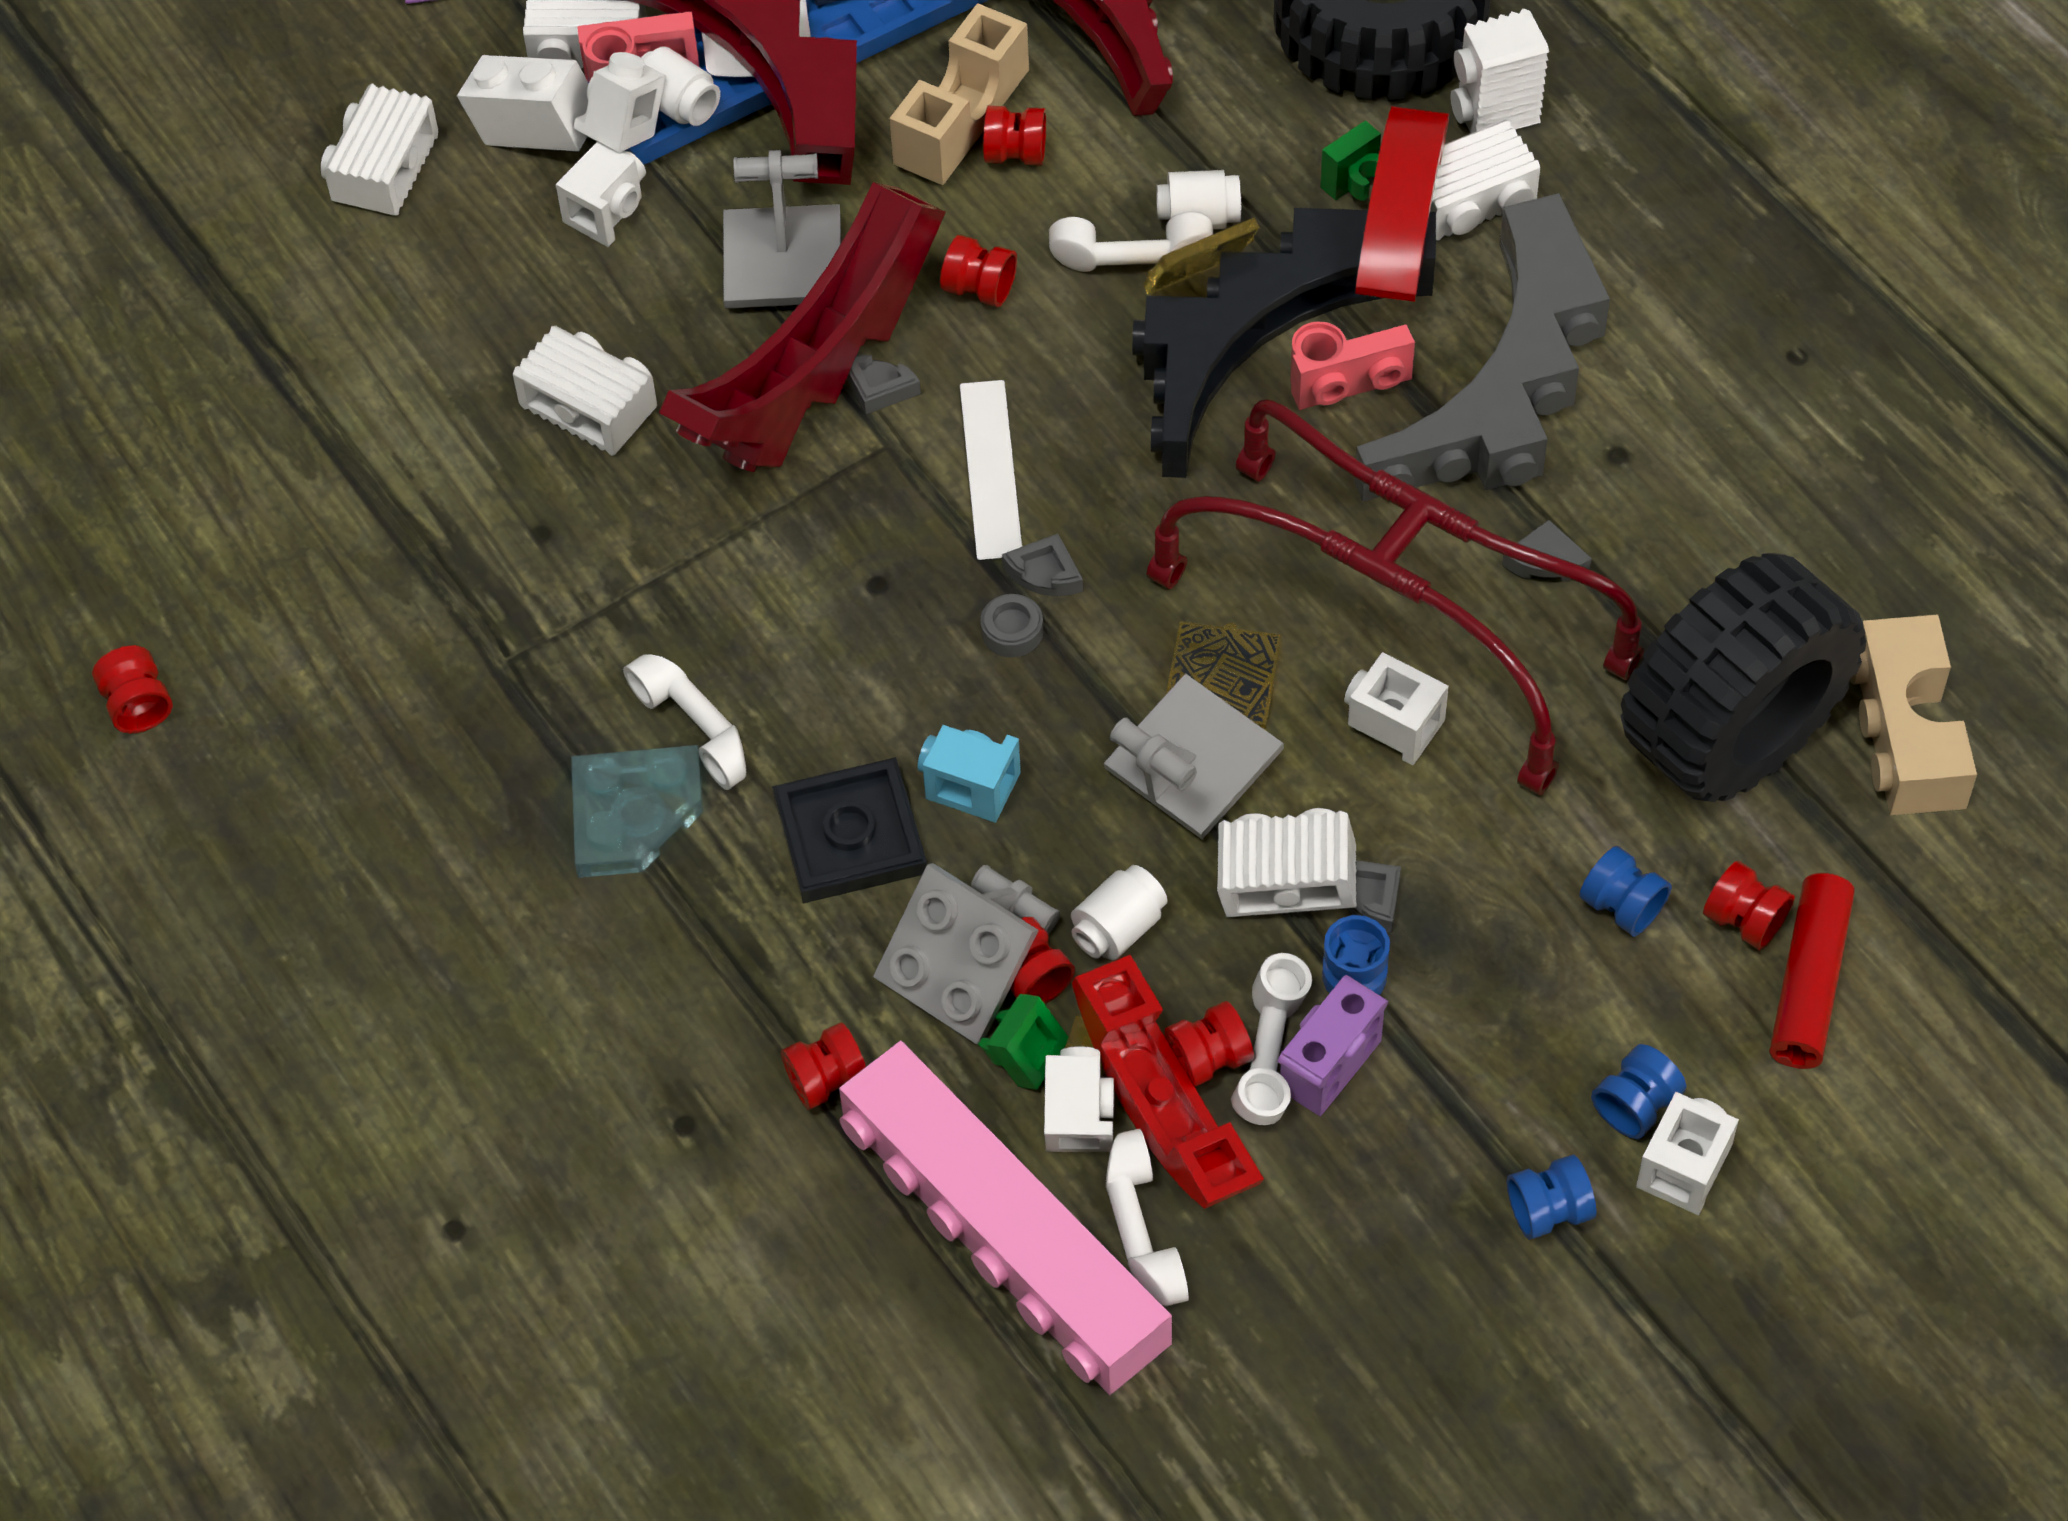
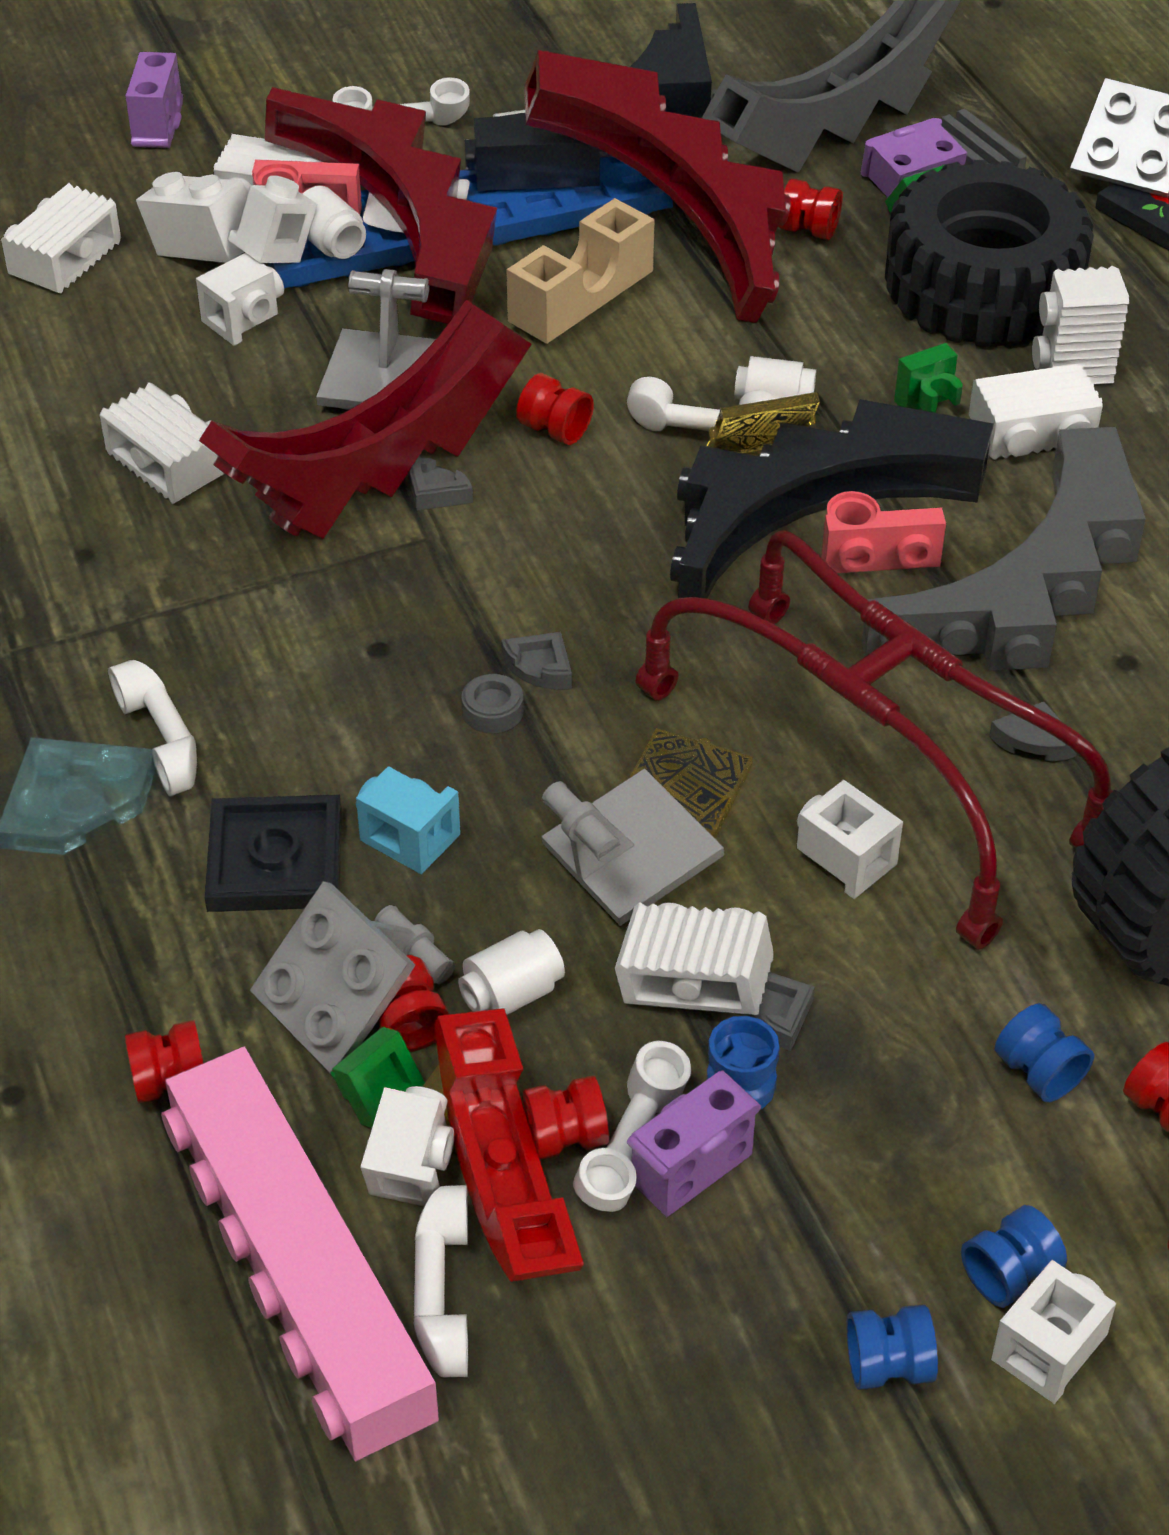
camera: 10 degrees right, 10 degrees down
white sticker [960,380,1022,560] -> none
red wheel [983,105,1046,166] -> none
red slope [1355,106,1449,302] -> none

